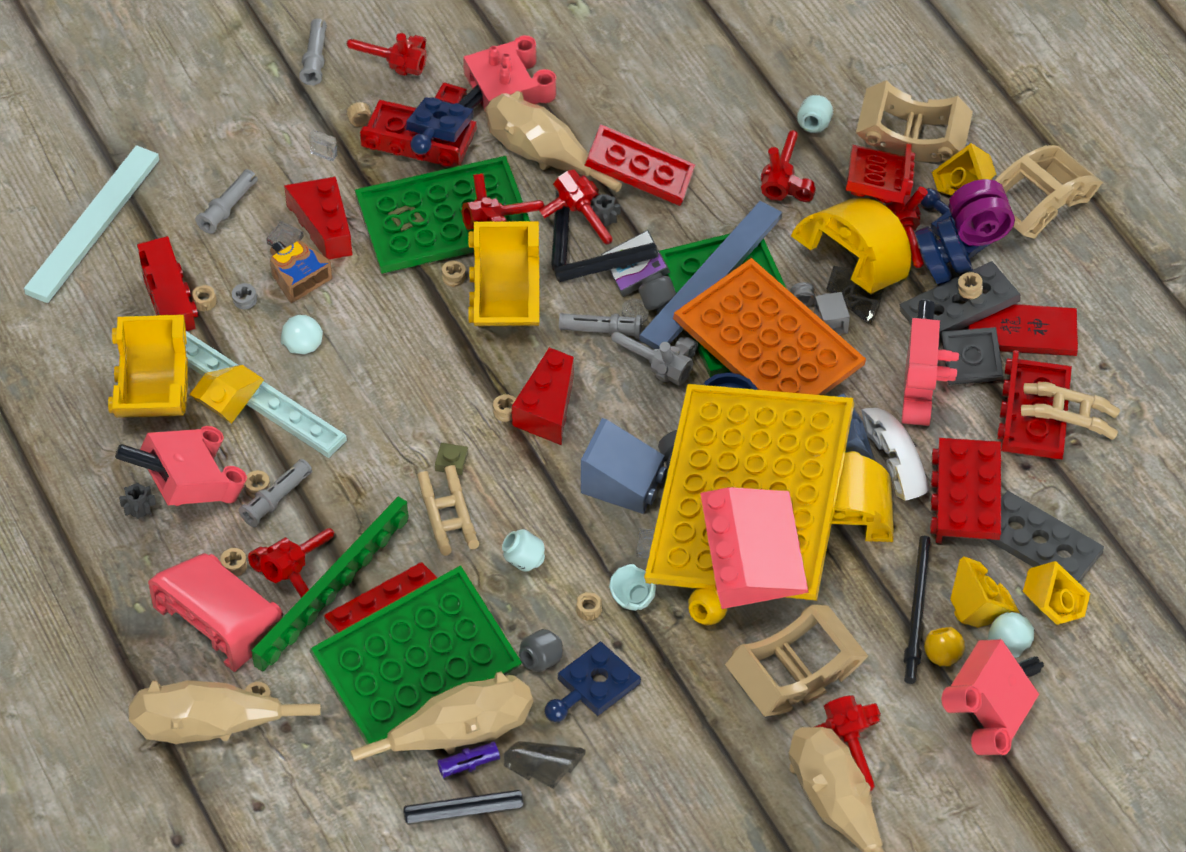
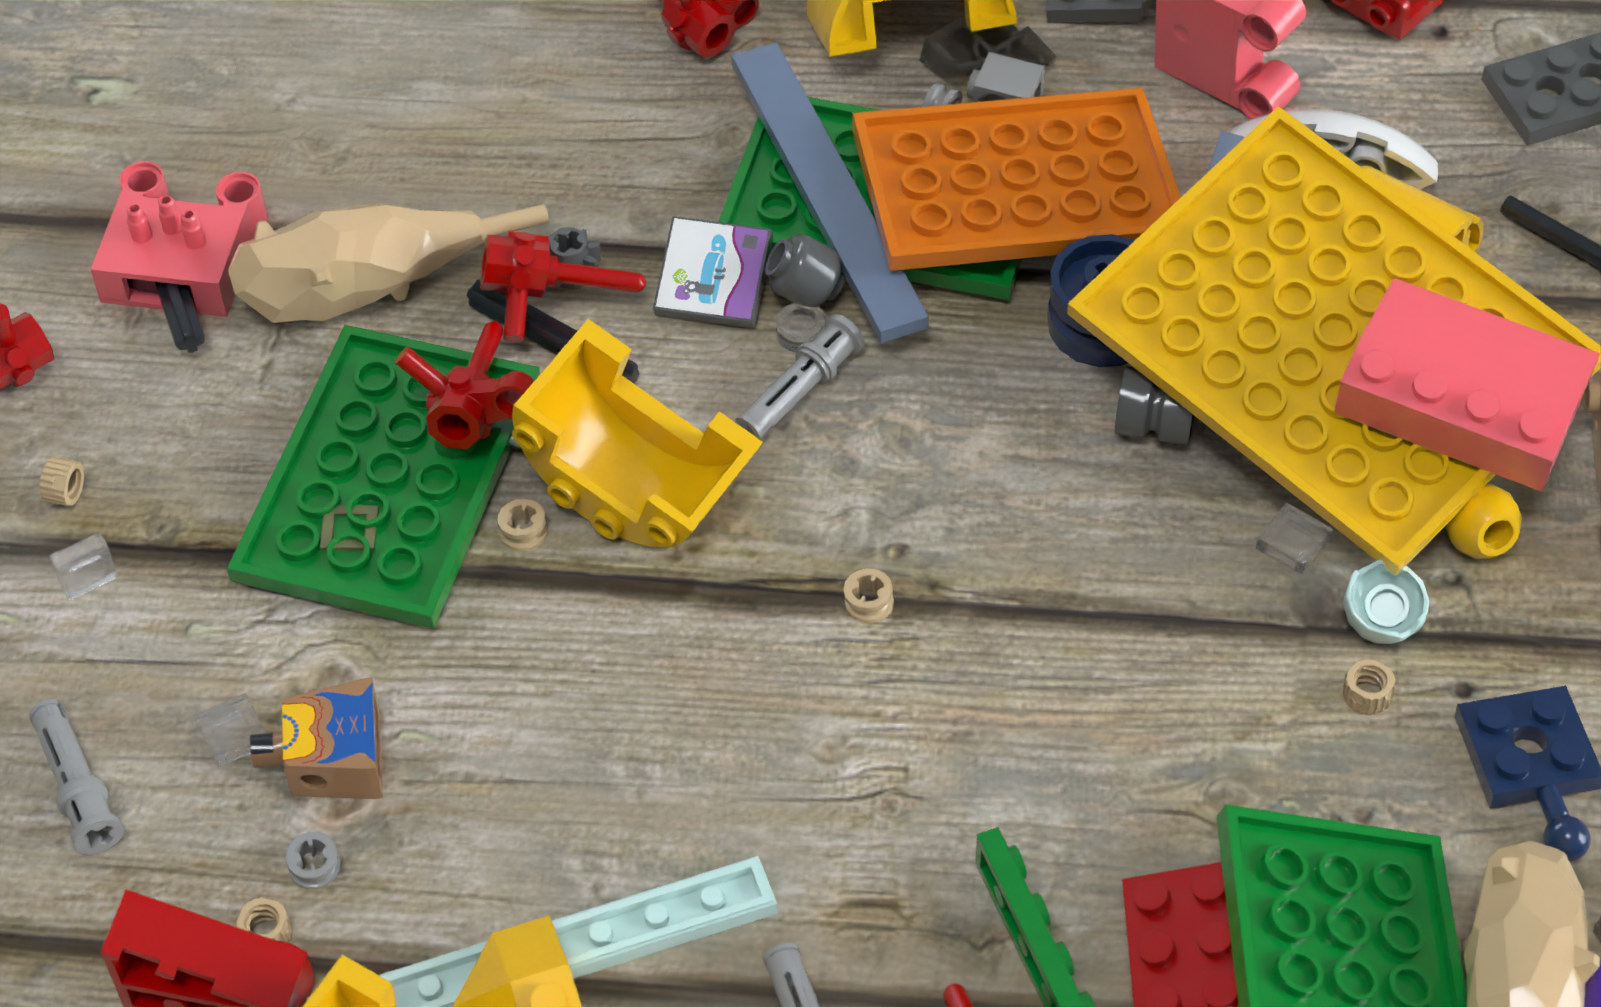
camera: 55 degrees left, 0 degrees up
light aqua hair [280,315,323,355] -> none
red wedge [284,176,352,260] -> none
red bracket [360,99,477,167] -> none
dark blue plate [406,97,473,155] -> none
tan piece [417,465,479,556] -> none
red tile [434,82,467,104] -> none
olive plate [435,442,468,475] -> none
light aqua head [502,529,545,572] -> none
red wedge [512,347,574,446] -> none
dark grey head [519,629,563,672] -> none
black axle [555,242,659,282] -> none
sand blue slope [581,418,667,514] -> none
tile [584,124,696,206] -> none
light grey piece [611,332,698,386] -> none
red bracket [930,438,1001,544] -> none

